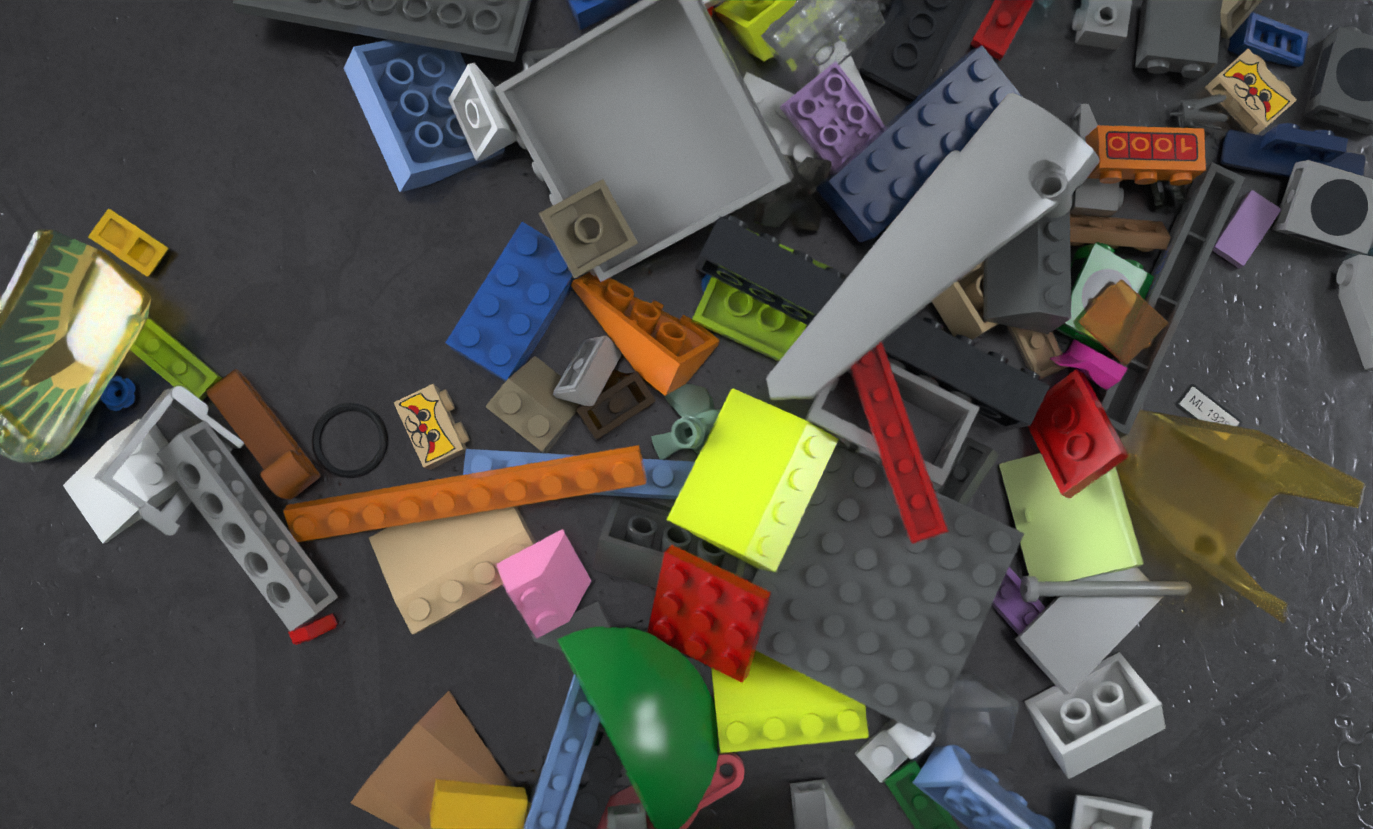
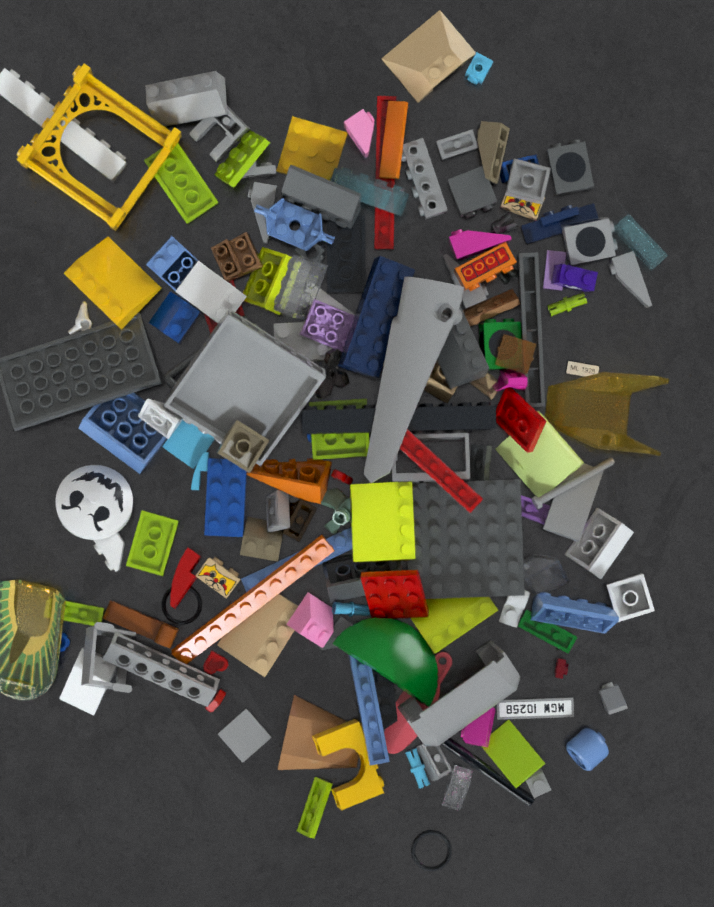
camera: 30 degrees left, 5 degrees up
yellow slope [88,208,169,277] -> none
none -> white dish [56,465,133,540]
none -> white slope [93,532,125,572]
none -> lime plate [126,510,179,576]
none -> medium azure tile [162,420,215,469]
none -> red slope [170,547,202,609]
none -> medium azure slope [191,452,210,490]
none -> red tile [203,650,228,674]
none -> light grey tile [218,708,272,763]
none -> red tile [330,469,353,486]
none -> medium azure axle [332,602,370,617]
none -> dark pink slope [448,229,512,262]
none -> light grey tile [505,158,551,205]
none -> lime pin [547,292,587,317]
none -> dark purple brick [551,264,598,292]

